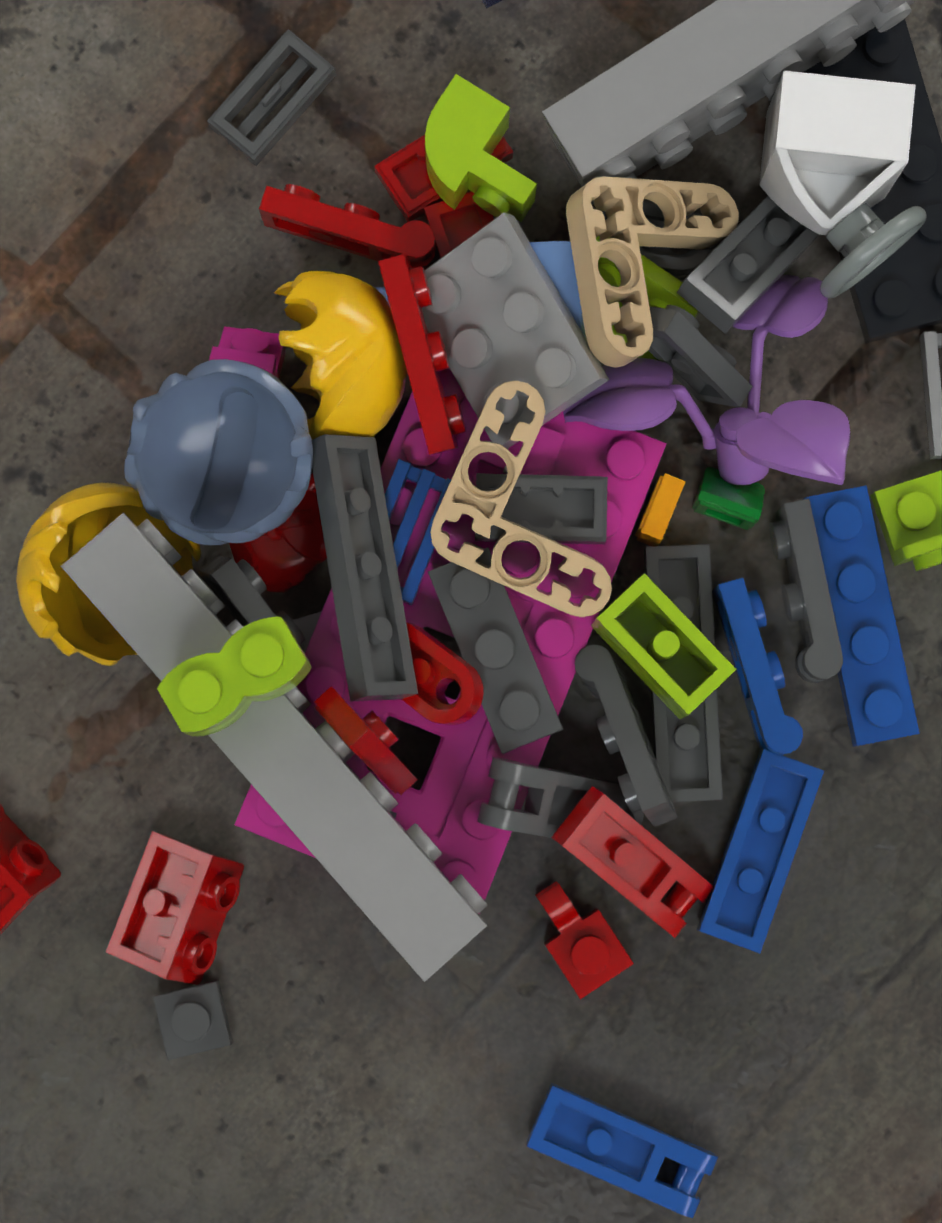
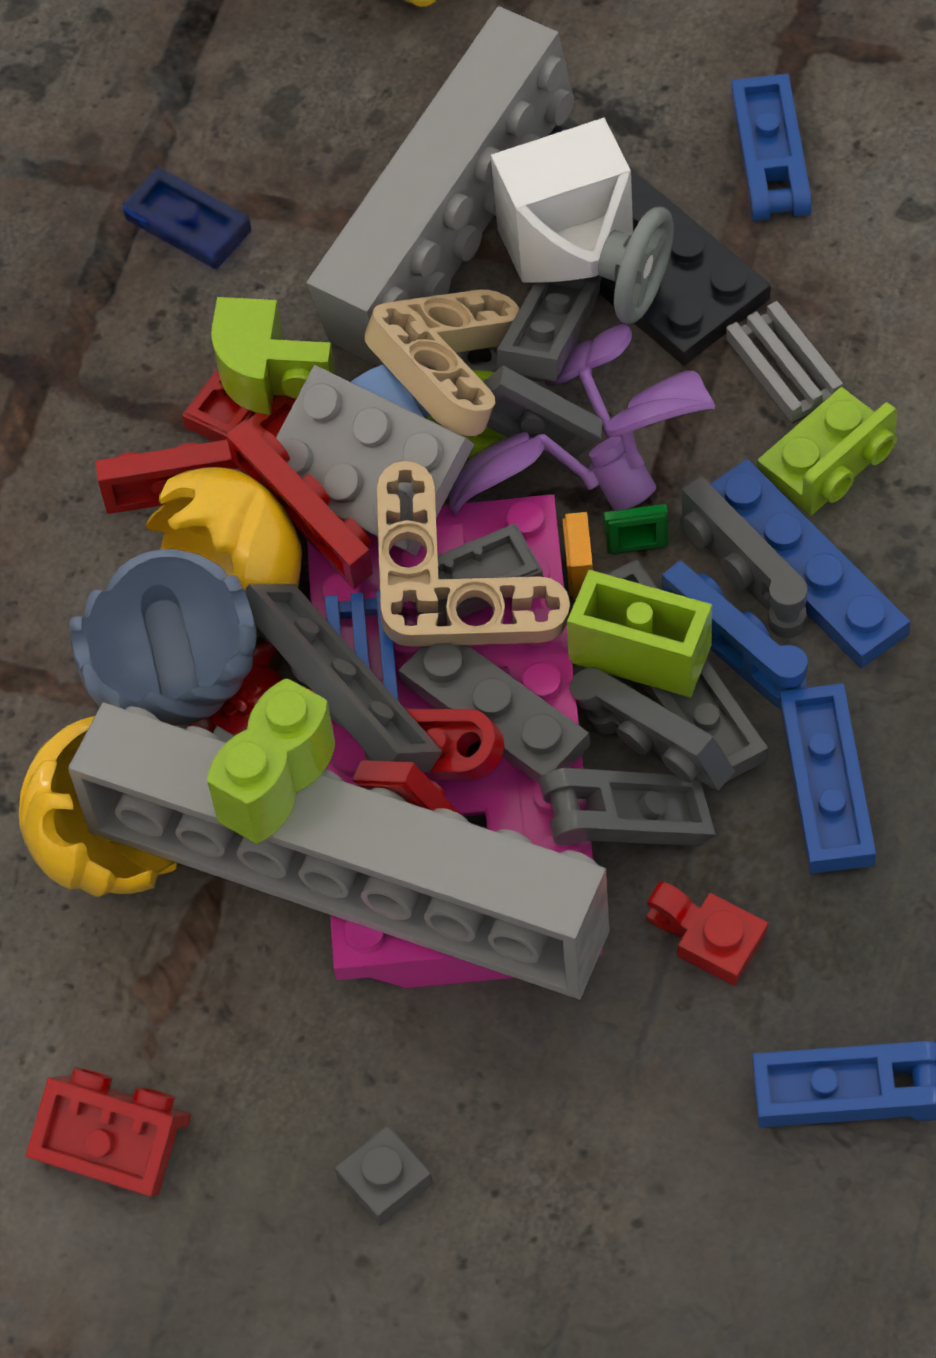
camera: 20 degrees left, 25 degrees down
red bracket [106,831,244,985] -> none
dark grey tile [207,29,336,166] -> none
red plate [551,786,714,938] -> none

